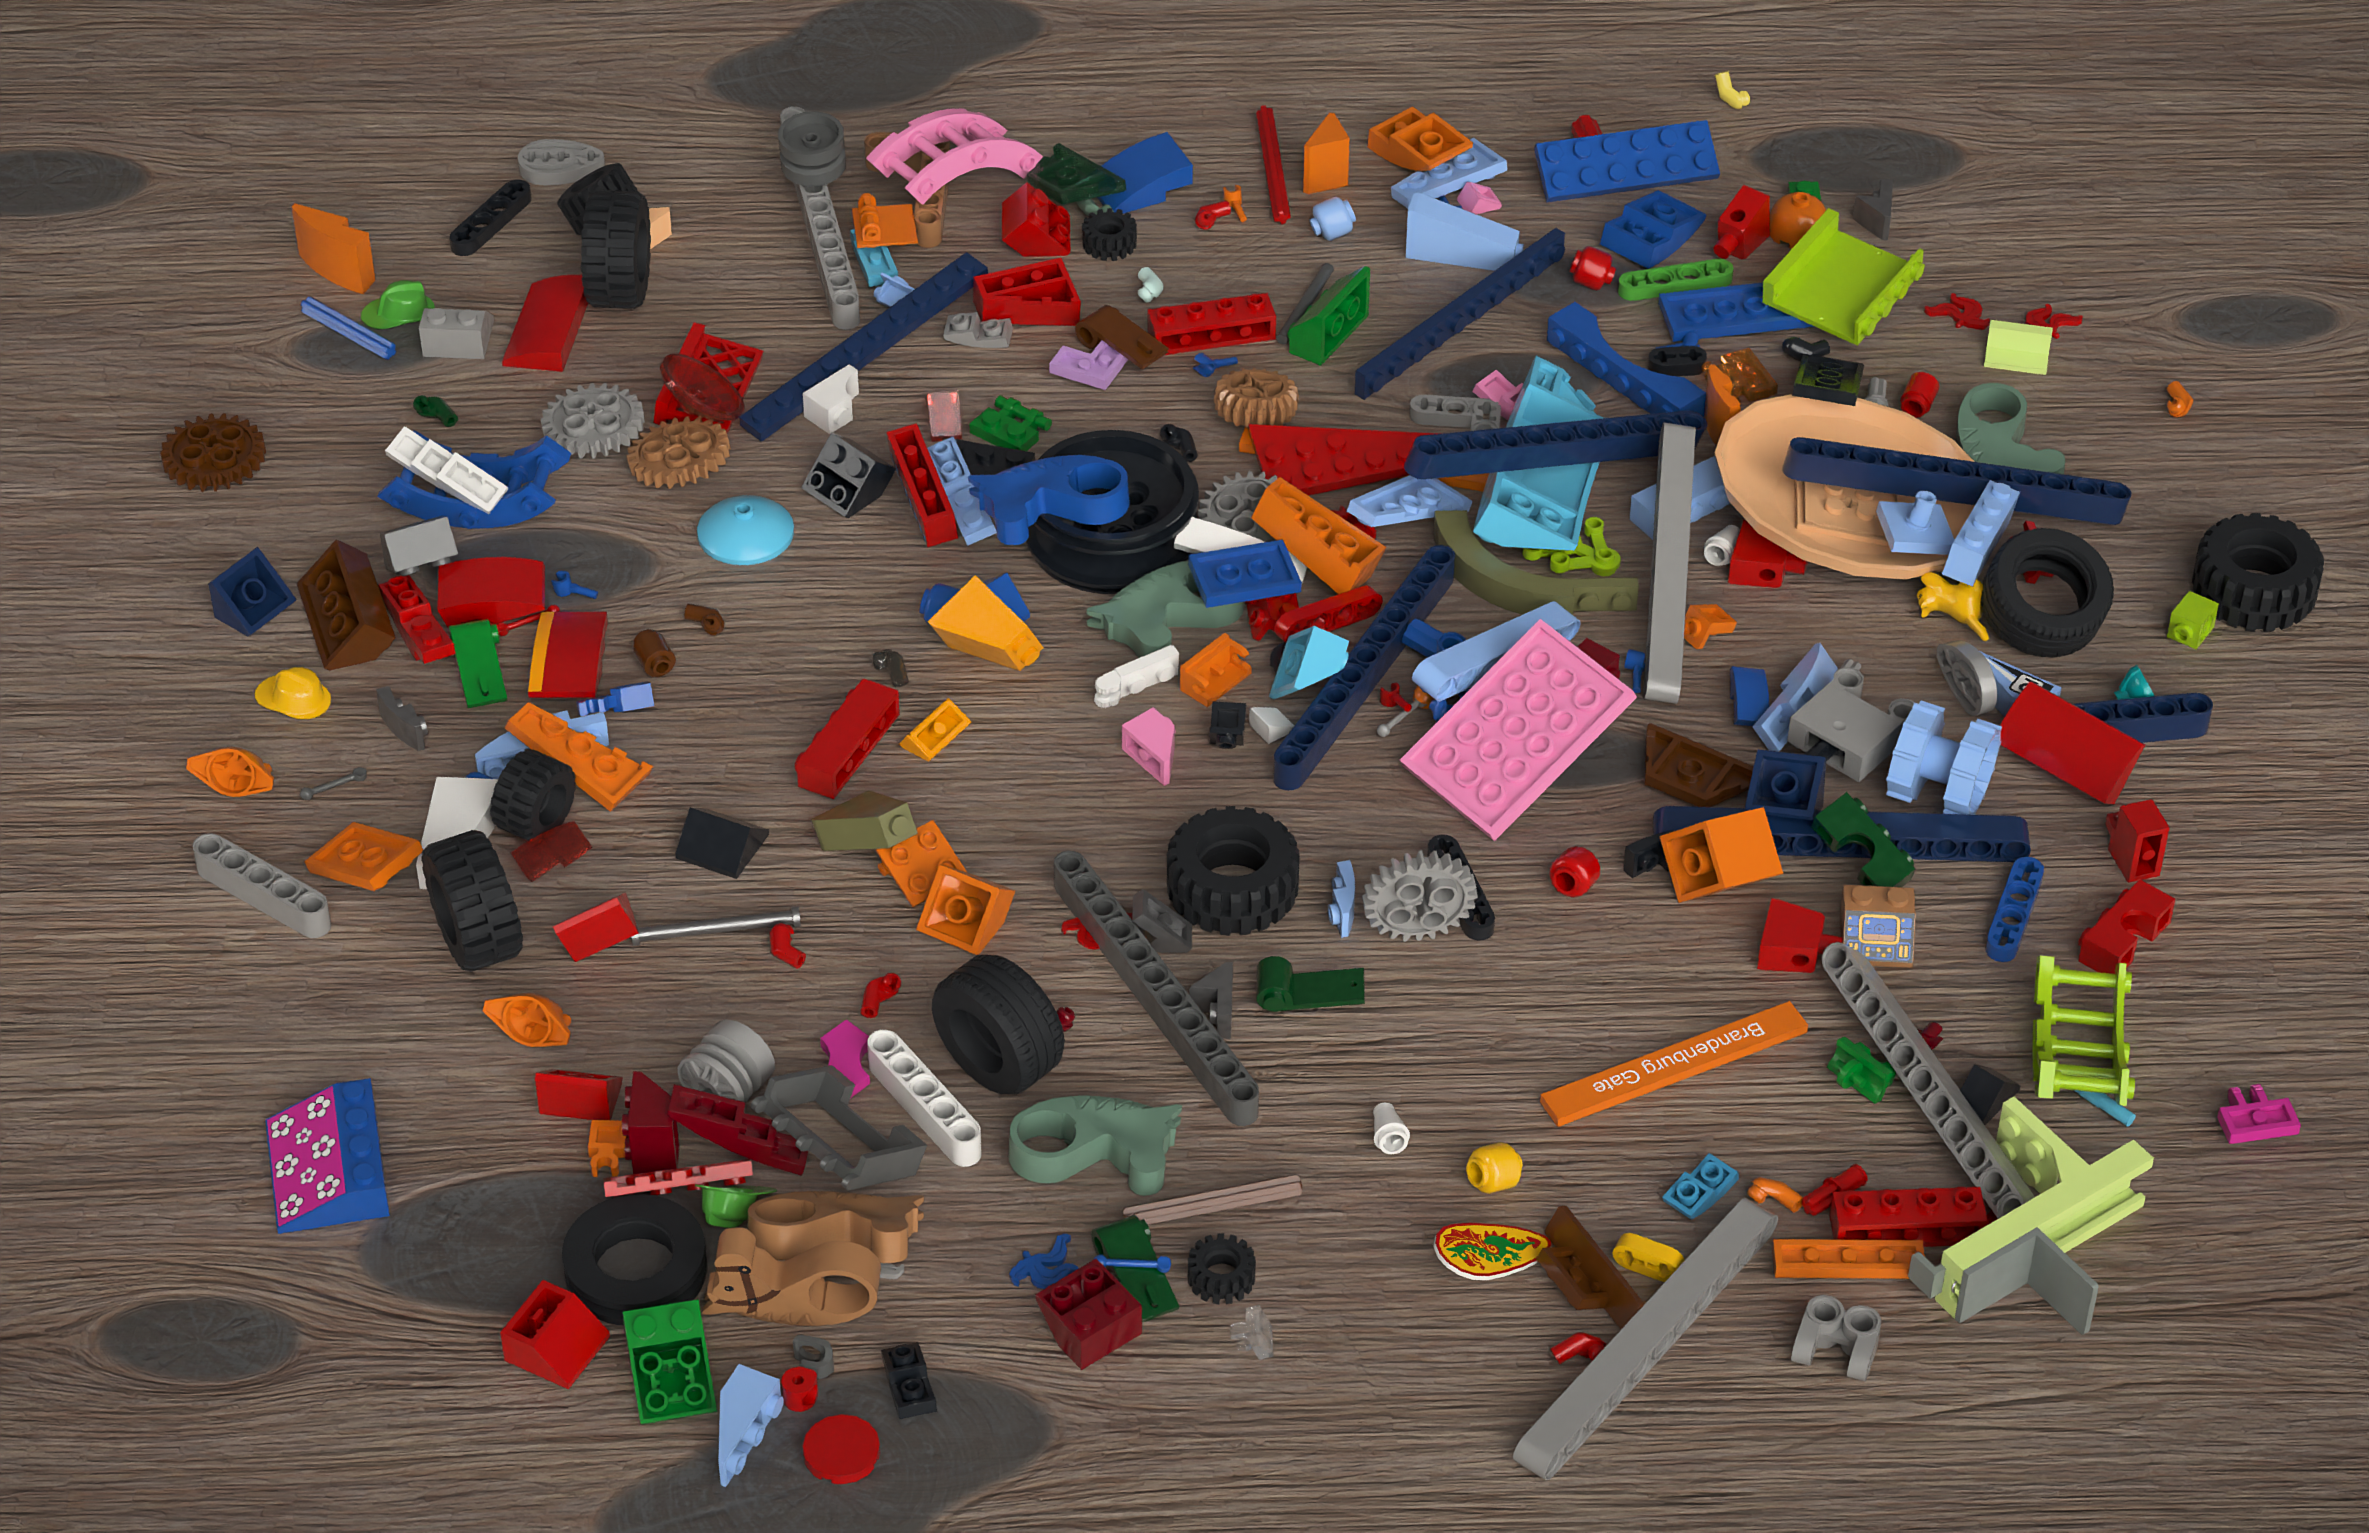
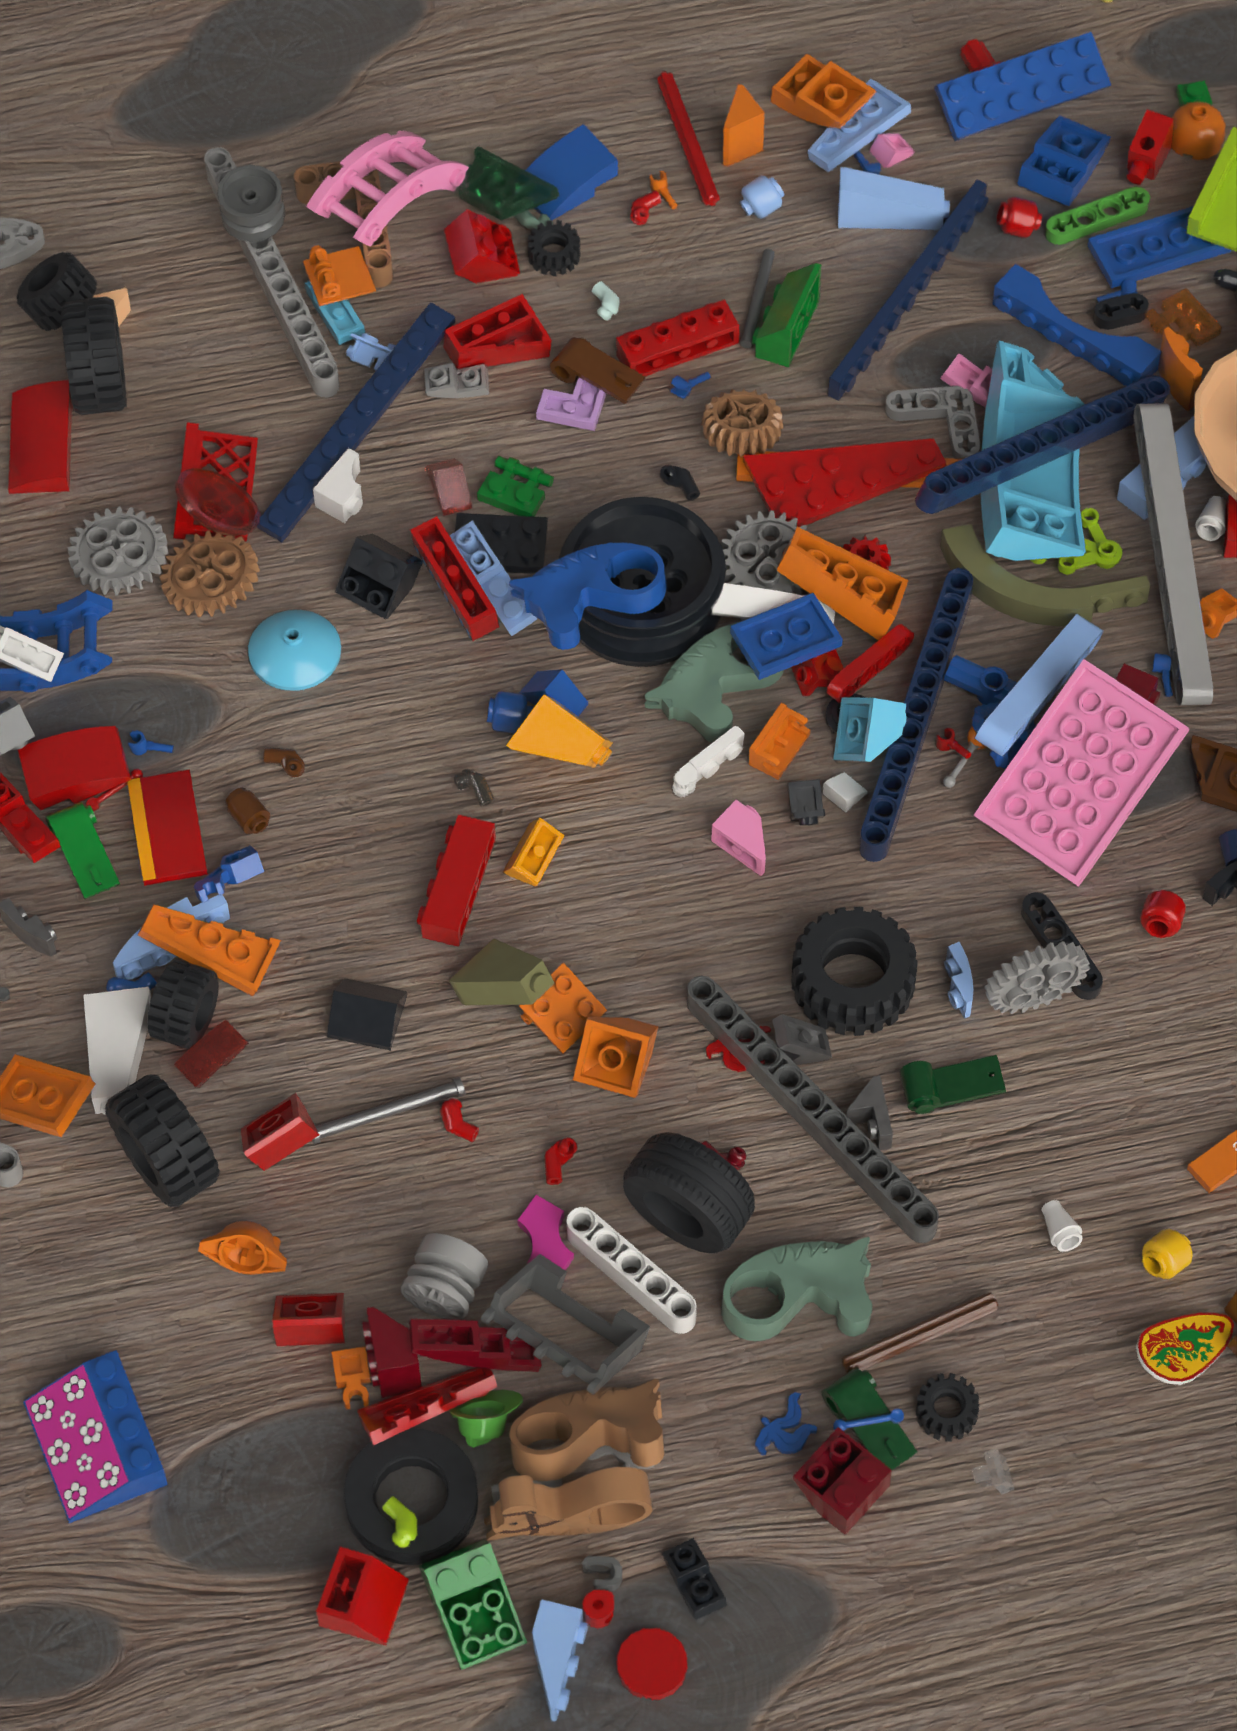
camera: 10 degrees left, 15 degrees up
light blue wing [1347,475,1472,527] -> none
none -> lime arm [383,1496,417,1548]

